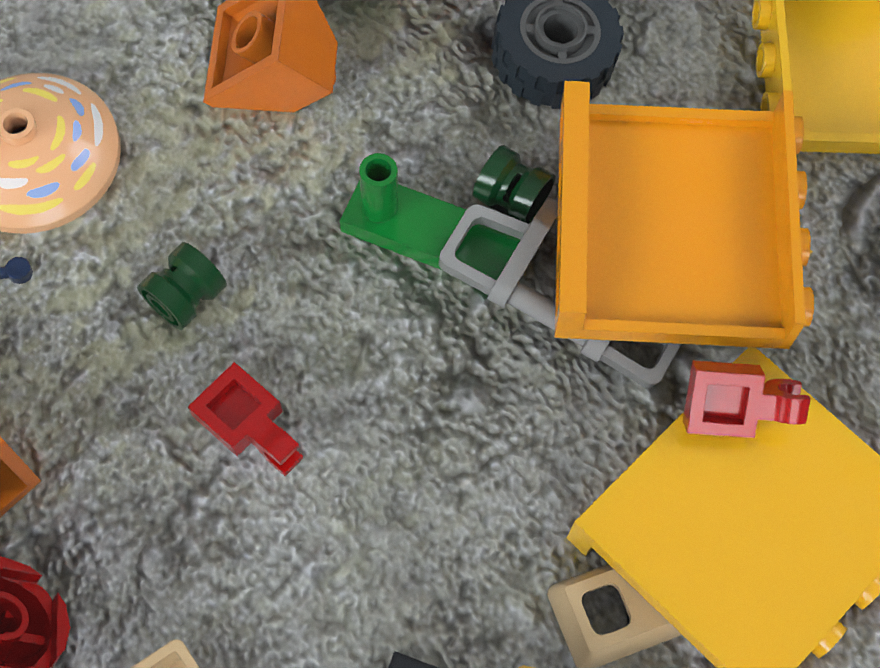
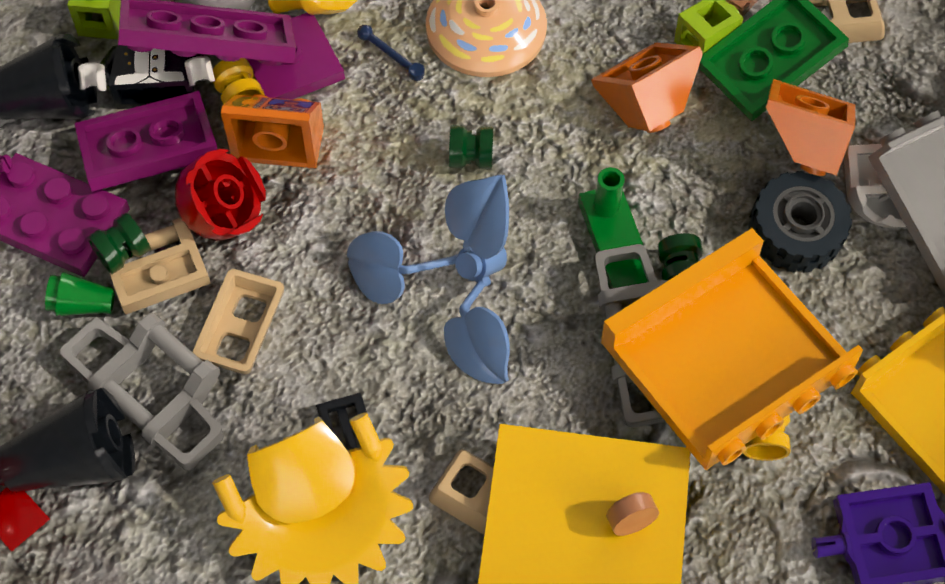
camera: 55 degrees right, 5 degrees down
red plate [187,362,303,476] -> none
plate [683,360,811,438] -> none
none -> medium blue plant [347,175,510,384]
none -> nougat tile [606,492,659,536]

